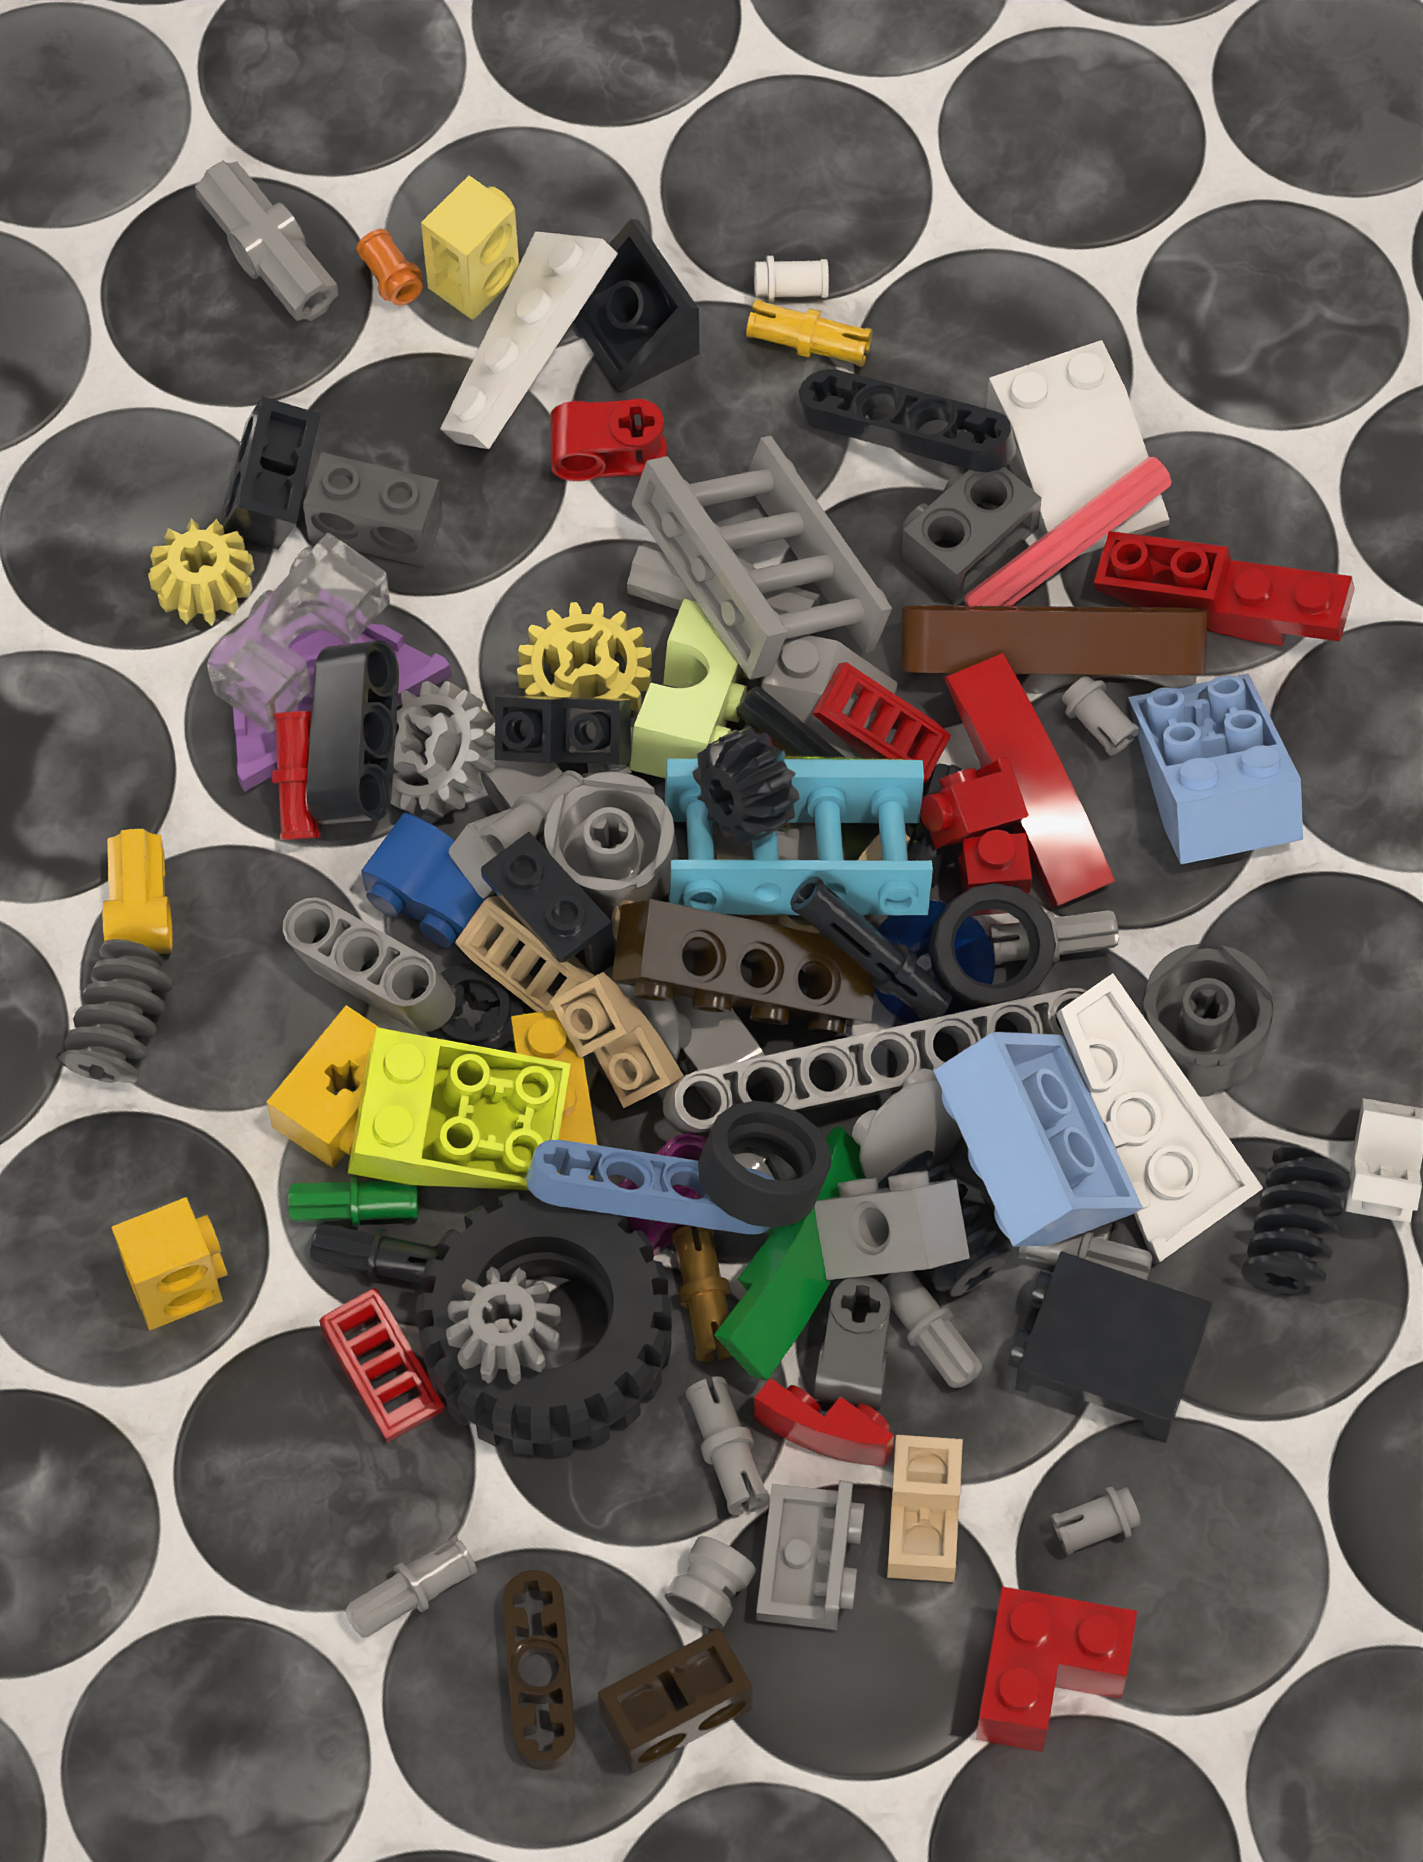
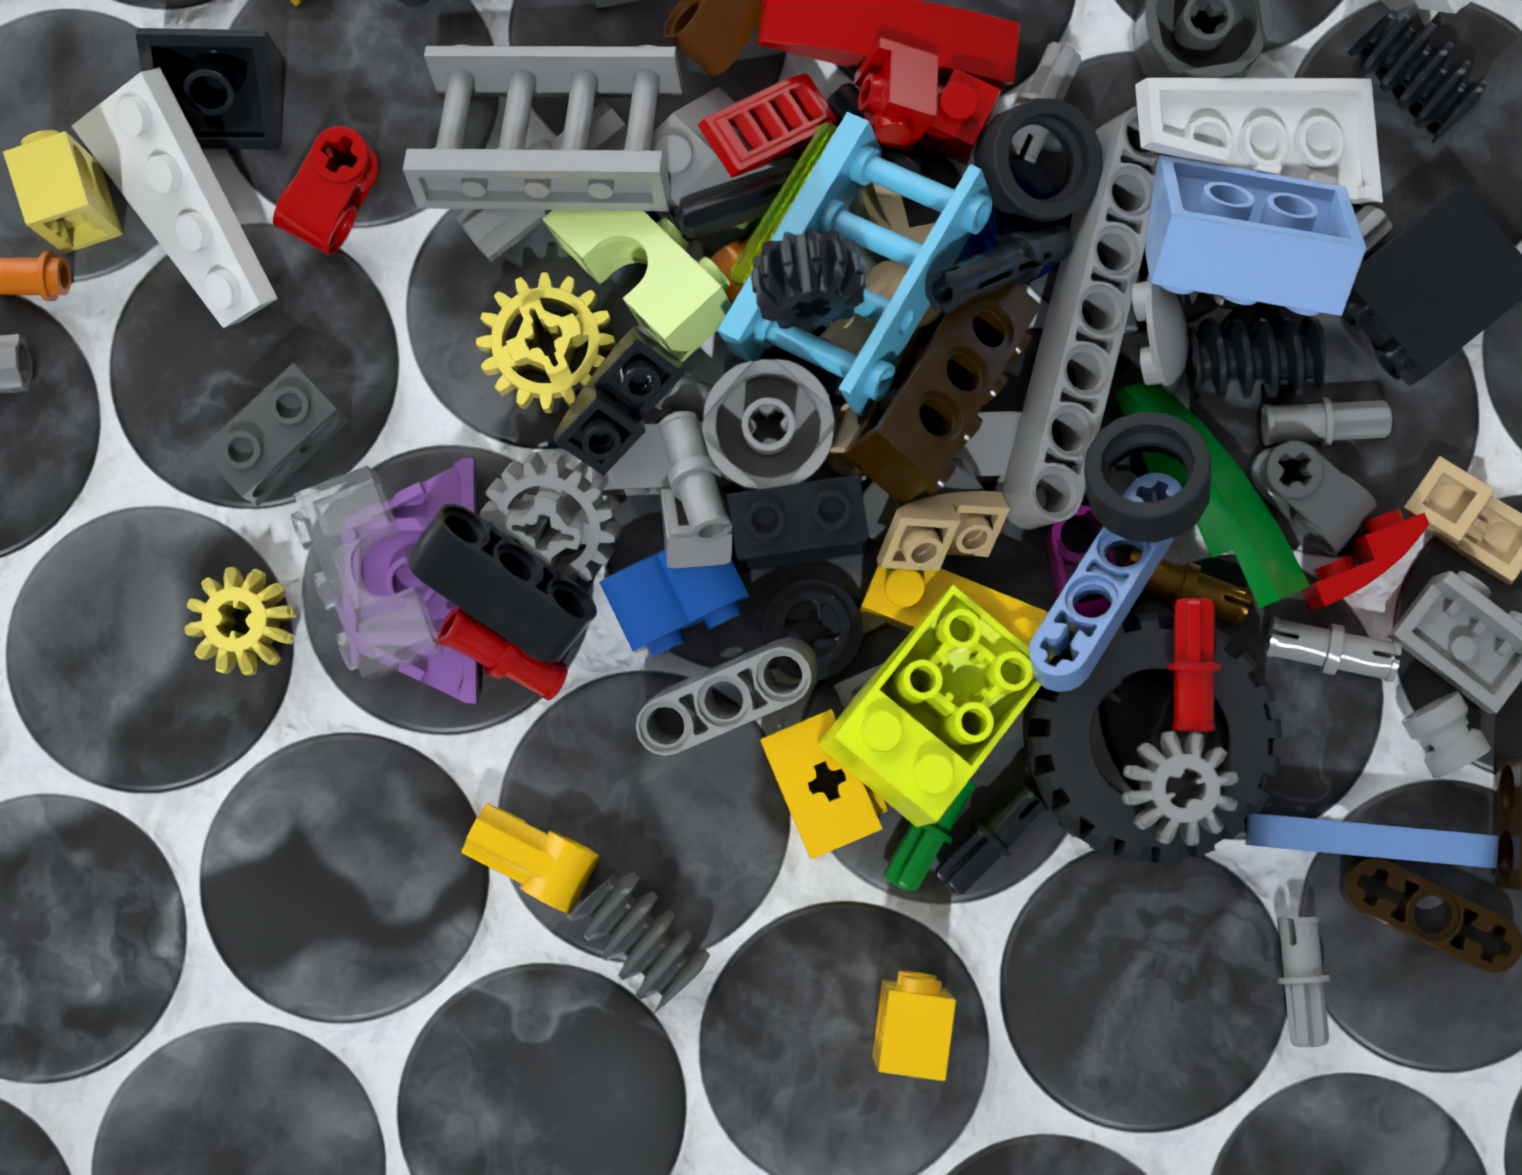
camera: 60 degrees left, 20 degrees up
black brick [222,396,321,550] -> none
red slope [319,1288,445,1443] -> none
tan slope [455,896,595,1012] -> none
light grey brick [814,1171,970,1280] -> none
none -> red axle [1167,598,1221,731]
none -> medium blue beam [1245,813,1499,868]

